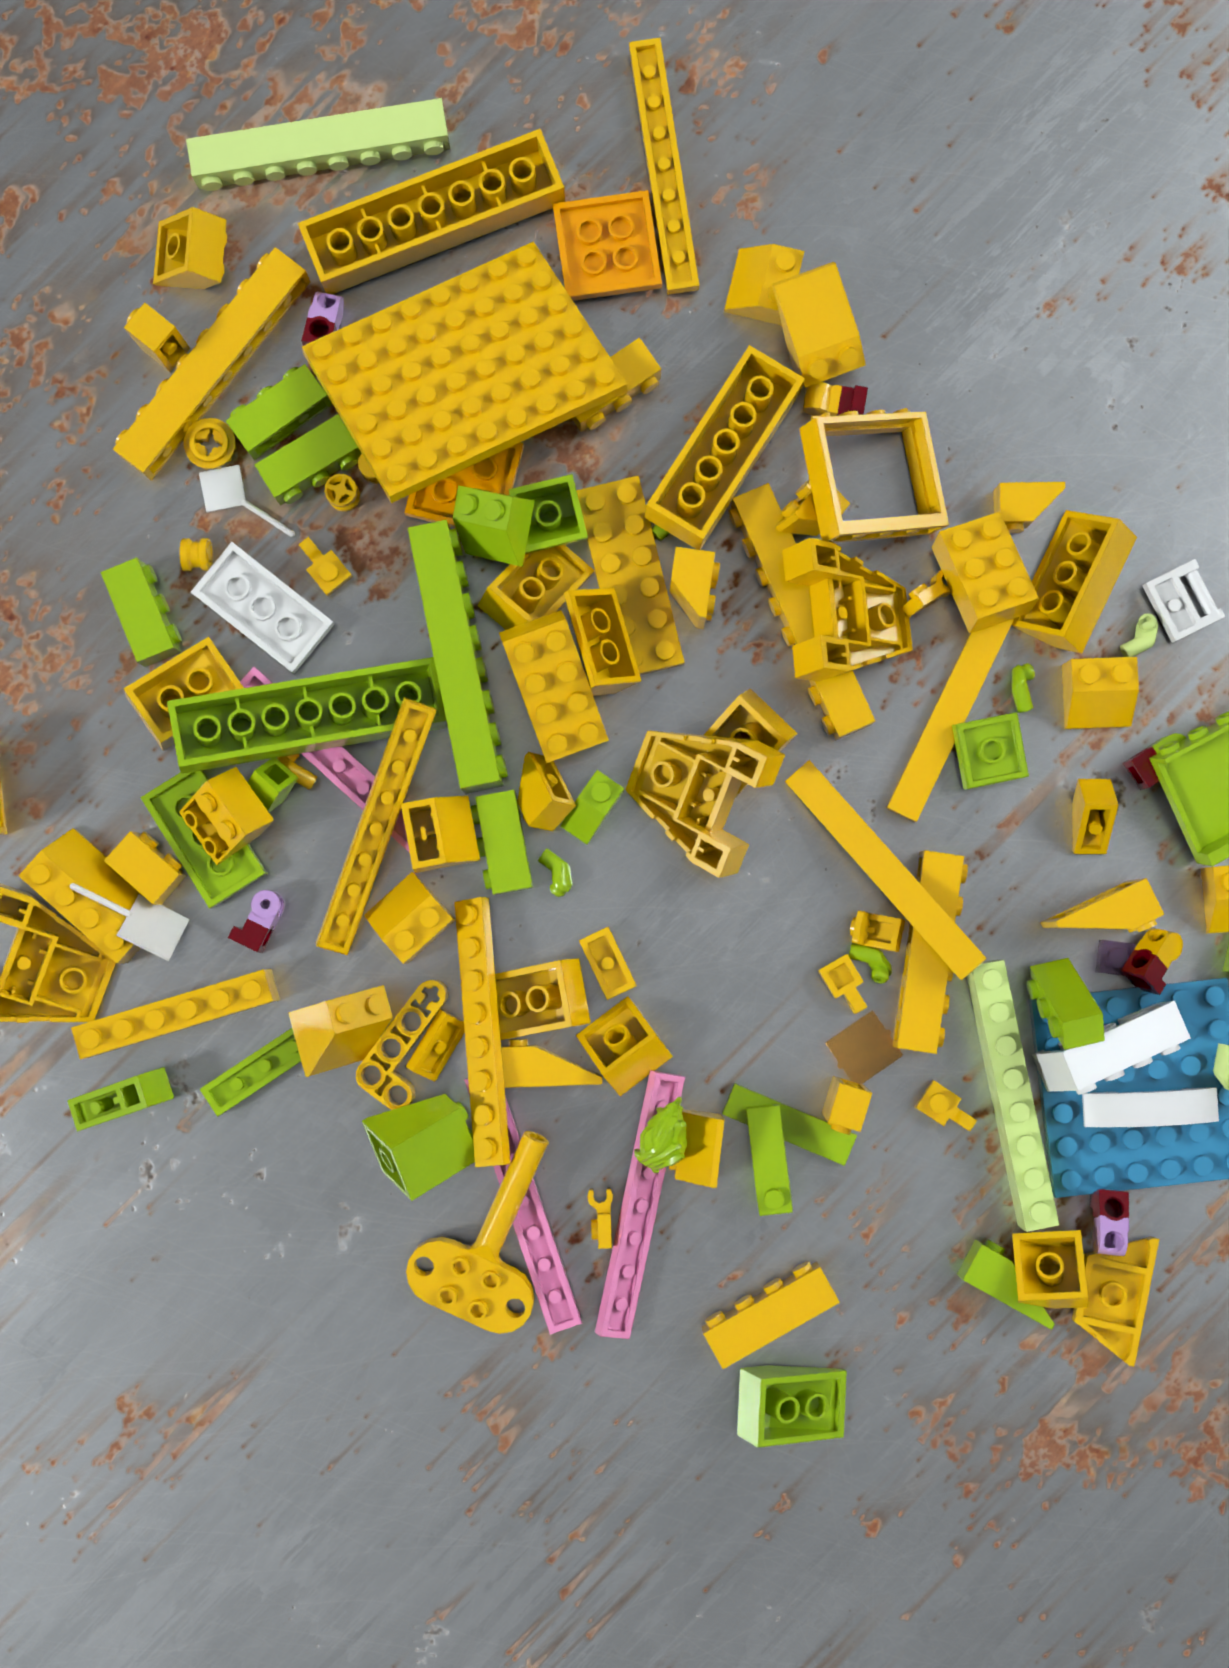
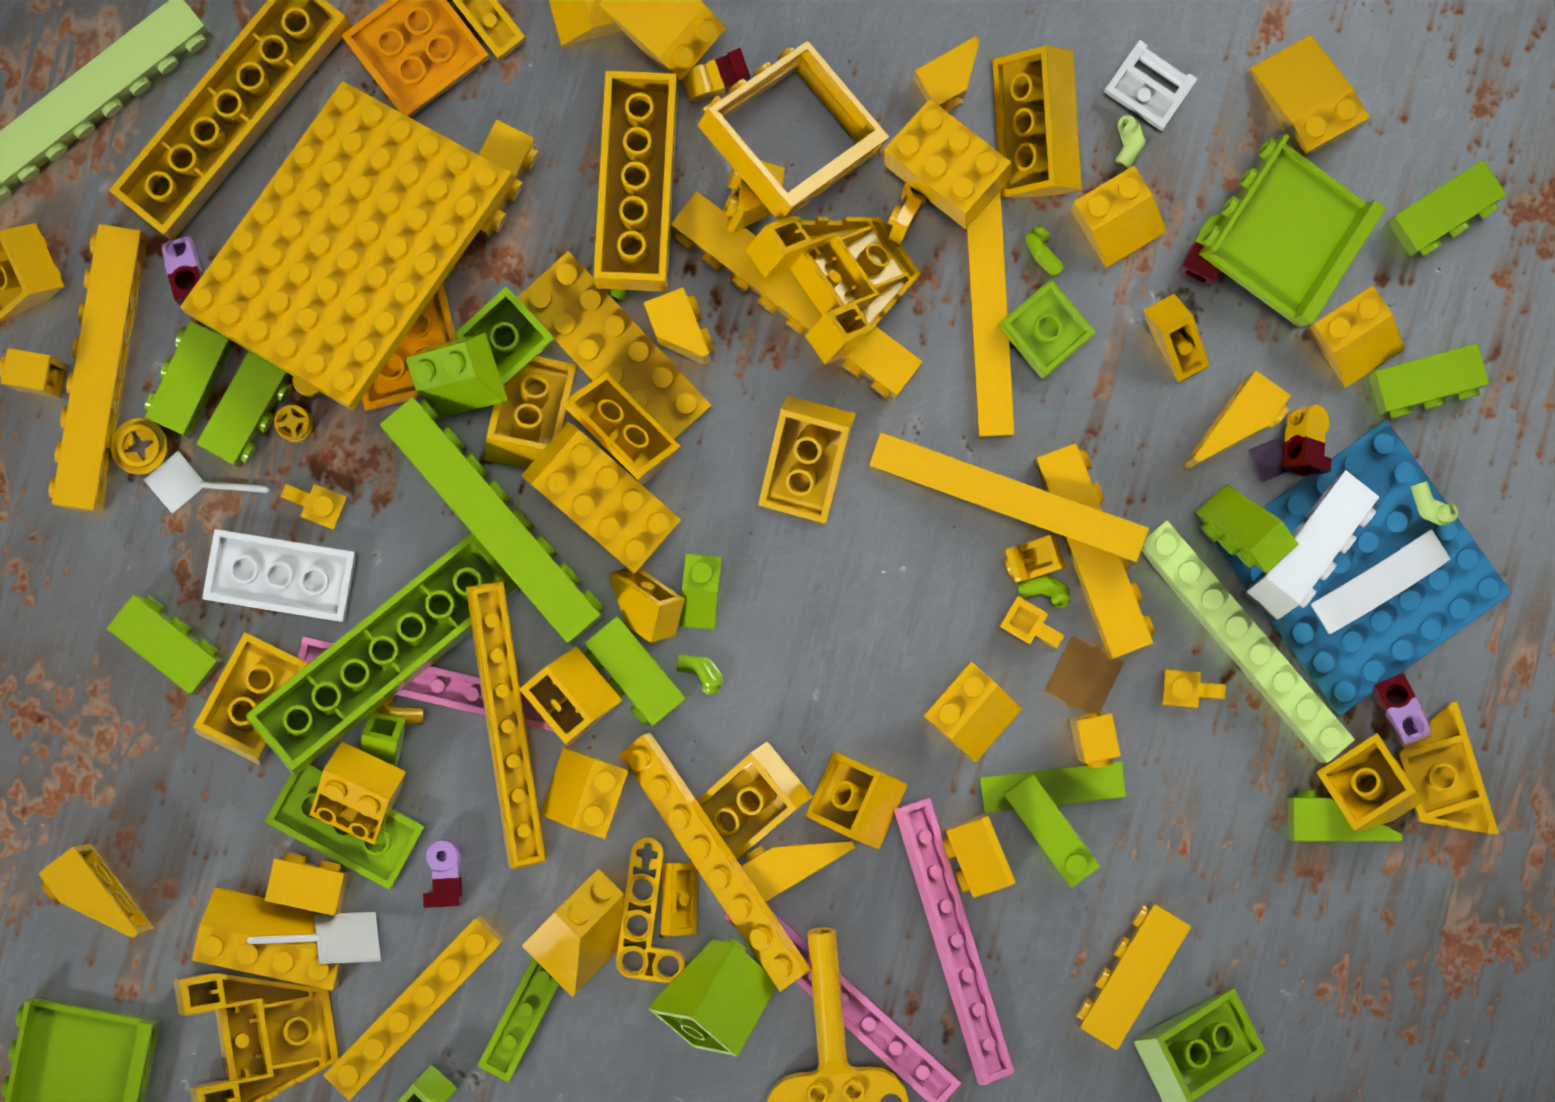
camera: 30 degrees left, 0 degrees up
yellow wheel [180,538,213,571] -> none
yellow plate [579,927,637,1000] -> none
yellow plate [587,1188,613,1249] -> none
yellow wedge [625,730,785,878] -> none
lime hair [634,1097,687,1173] -> none
none -> yellow slope [922,662,1022,763]

